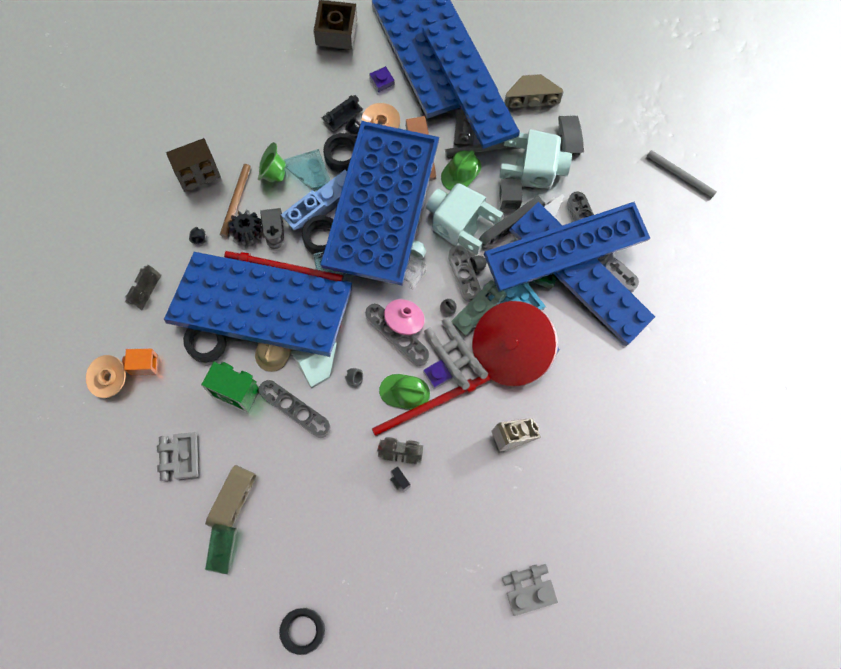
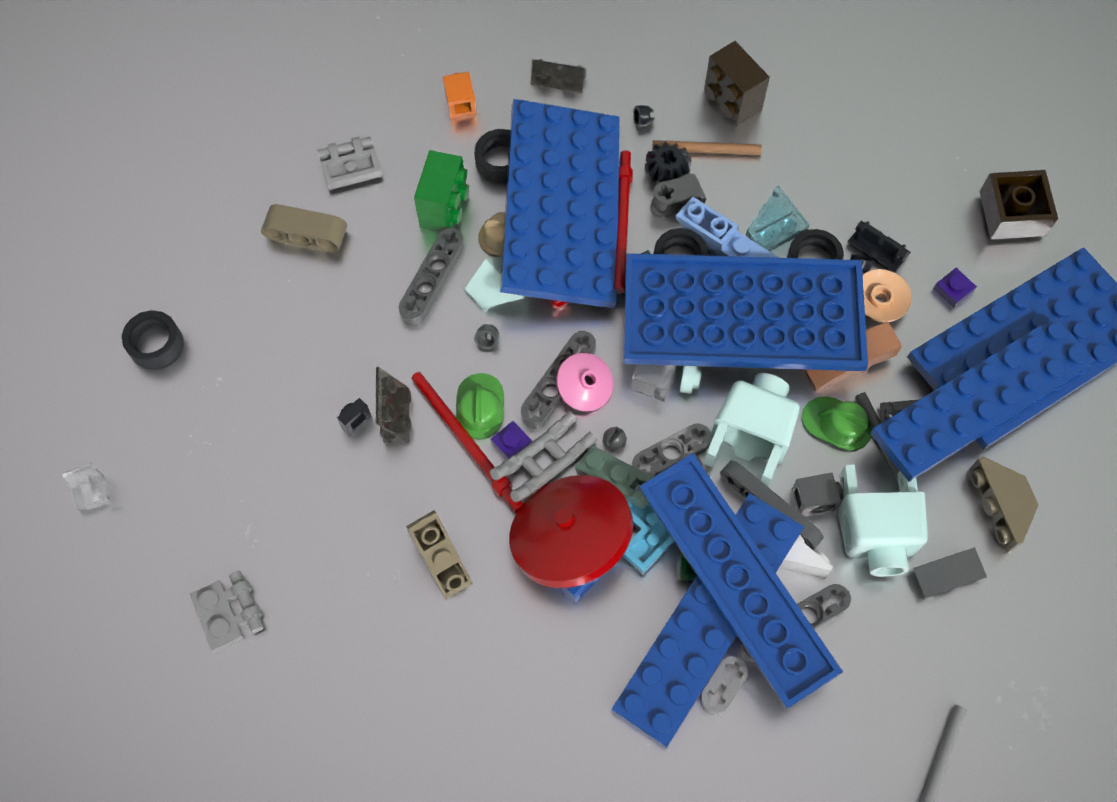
camera: 85 degrees right, 5 degrees down
light nougat dish [86,355,126,398] -> none
clear green plate [205,524,237,574] -> none
bright green piece [258,142,286,182] -> none

